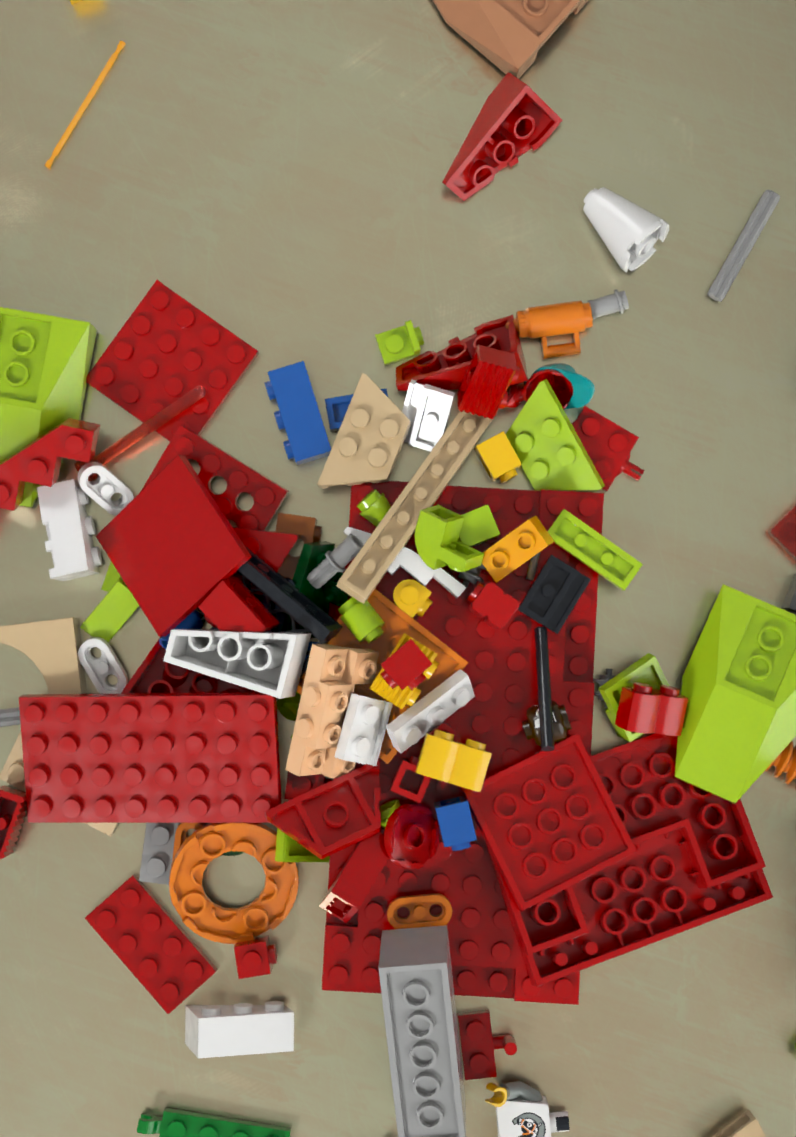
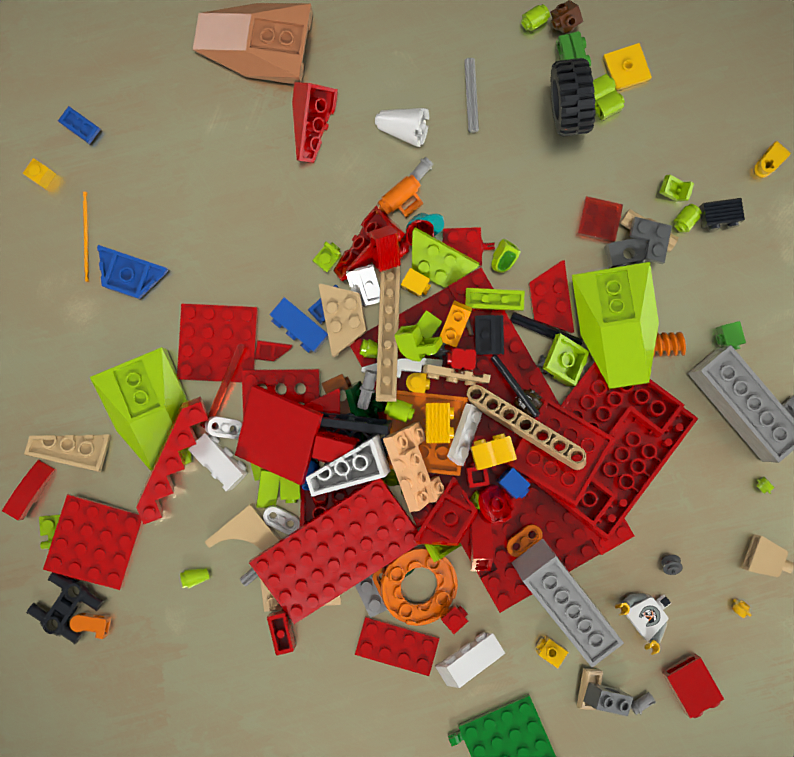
camera: 25 degrees left, 0 degrees up
white plate [334,693,393,766] -> none
red brick [380,639,432,691] -> none
red plate [457,1010,517,1080] -> none
red brick [615,682,688,736] -> none
none -> blue wing [97,245,169,299]
none -> red tile [255,340,293,362]
none -> lime brick [280,476,301,503]
none -> tan wing [422,365,491,386]
none -> tan beam [467,385,586,470]
none -> lime rock [491,239,521,273]
none -> black axle [510,312,583,346]
none -> red wing [528,260,574,334]
none -> yellow brick [536,635,569,668]
none -> dark grey wheel [661,555,683,575]

